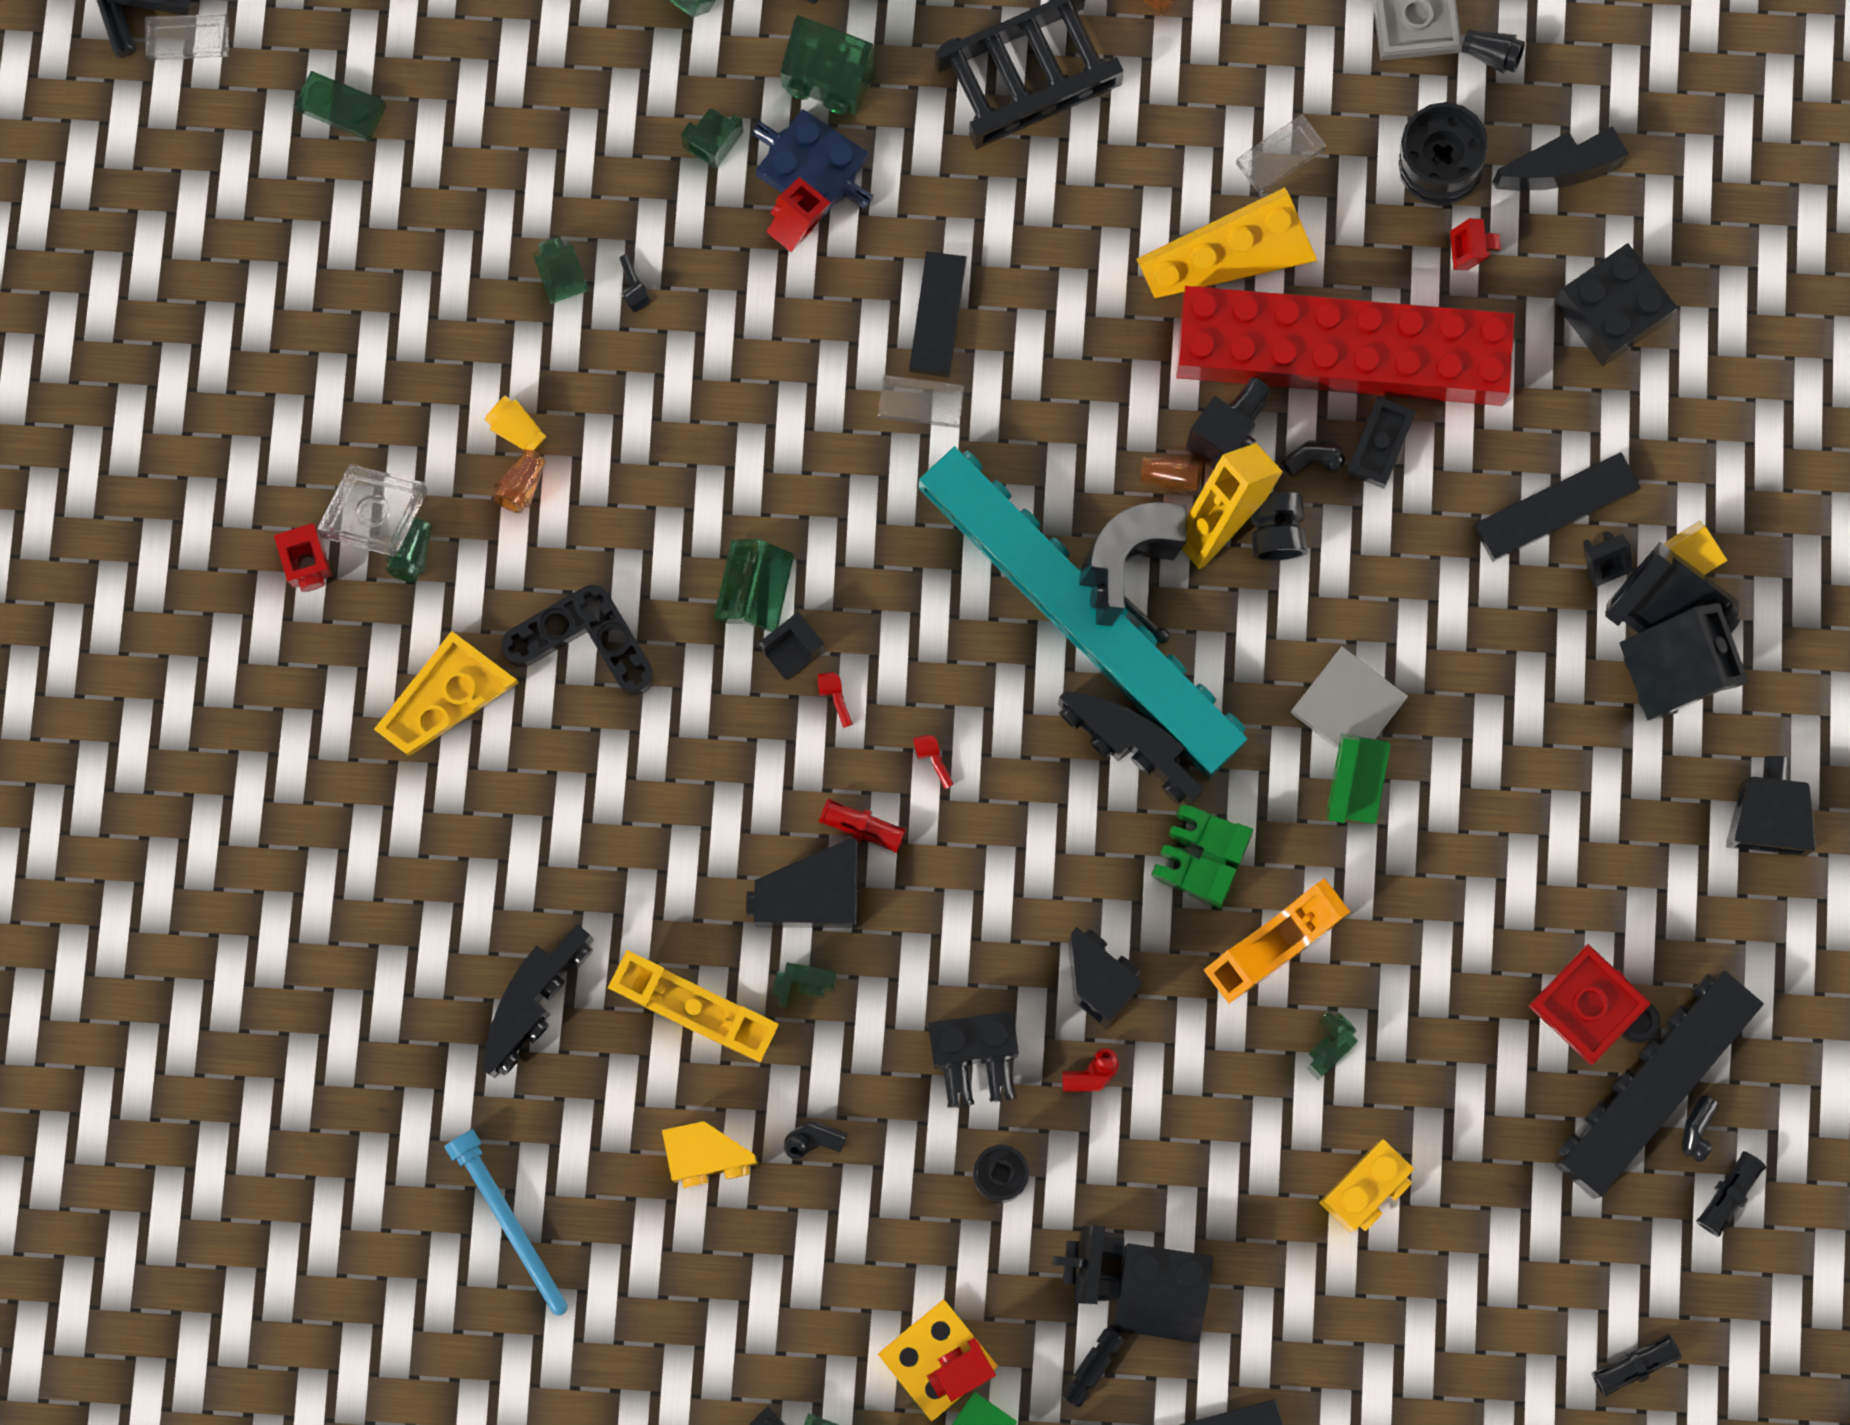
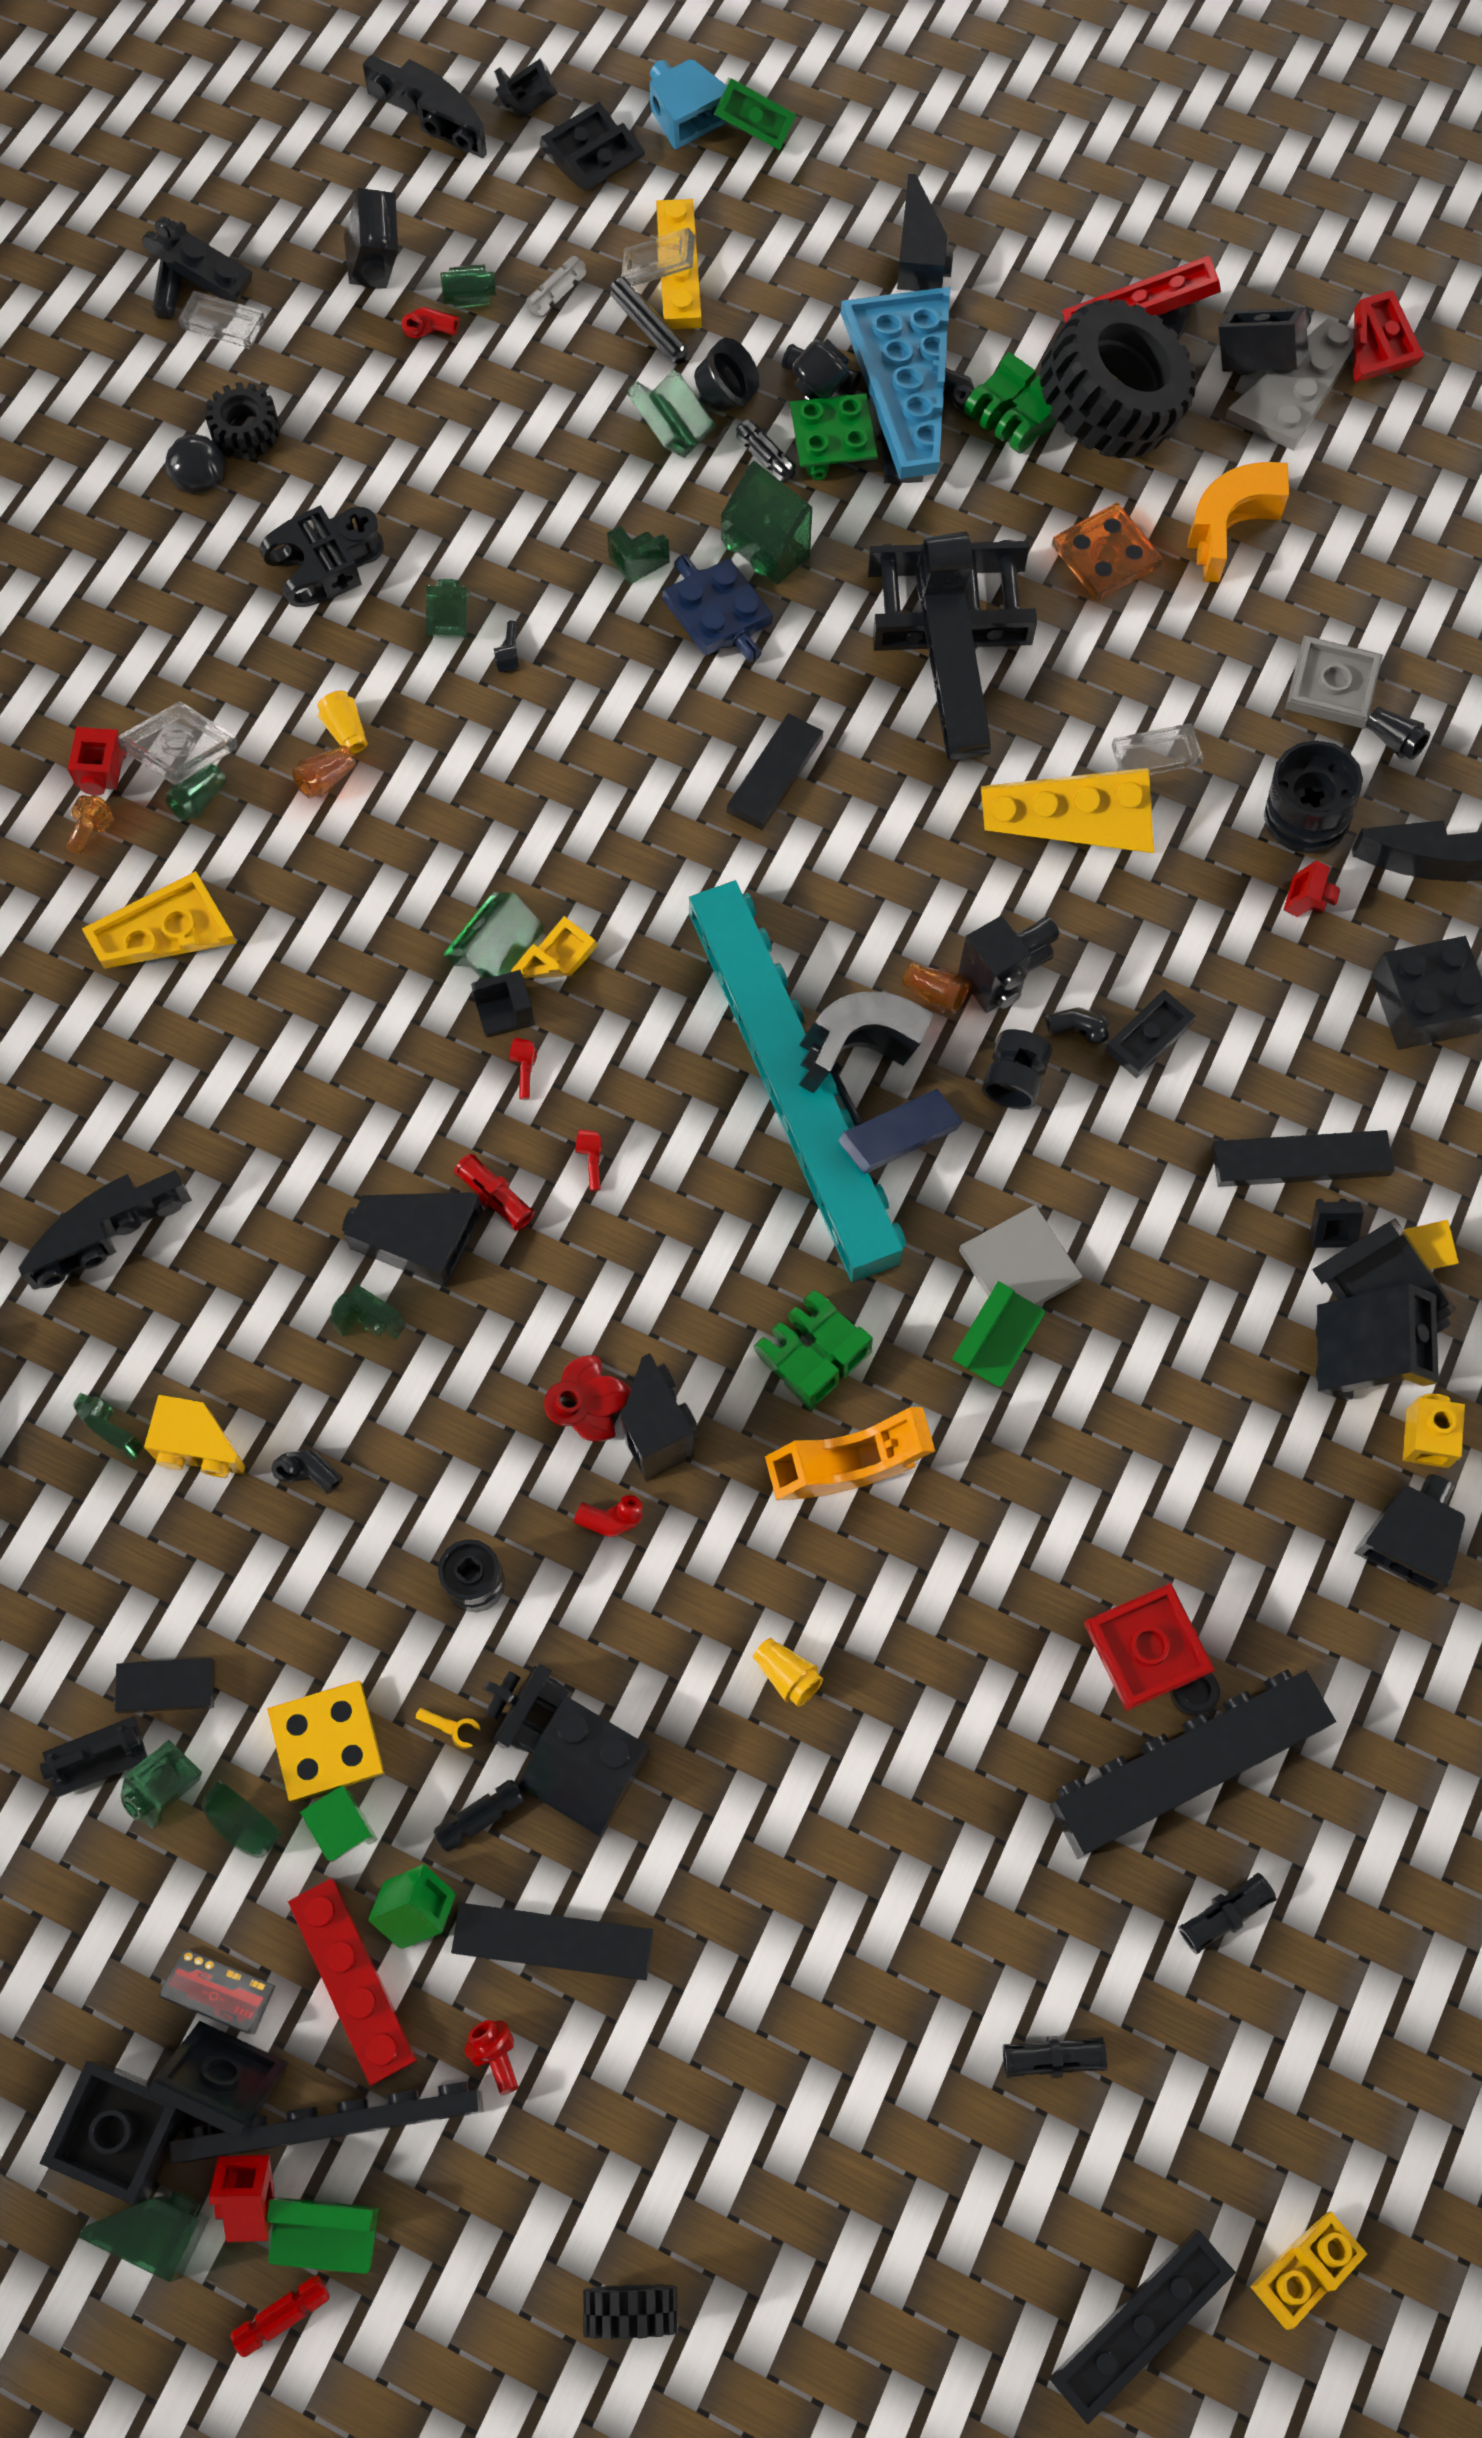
camera: 20 degrees right, 10 degrees down
clear green plate [294,71,387,141] -> none
black beam [501,585,654,695] -> none
yellow slope [608,950,779,1062] -> none
red brick [766,177,831,252] -> none
clear tile [878,375,965,428] -> none
red brick [927,1337,996,1402] -> none
black brick [928,1011,1019,1108] -> none
black slope [1058,691,1204,806] -> none
red brick [1176,286,1515,406] -> none
yellow slope [1182,443,1283,569] -> none
clear green bracket [1307,1011,1358,1081] -> none
yellow brick [1319,1139,1414,1233] -> none
black arm [1681,1095,1719,1162] -> none
none -> clear orange plate [66,795,114,854]
none -> clear green slope [73,1393,144,1462]
none -> black tile [115,1658,215,1714]
none -> black hair [165,434,227,495]
none -> black tyre [205,382,280,460]
none -> black piece [259,505,384,607]
none -> yellow hand [416,1708,481,1749]
none -> yellow slope [511,916,599,978]
none -> red plate [543,1355,631,1442]
none -> yellow cone [753,1637,823,1707]
none -> dark blue tile [838,1089,963,1174]
none -> black beam [916,531,991,761]
none -> yellow brick [1403,1394,1465,1468]

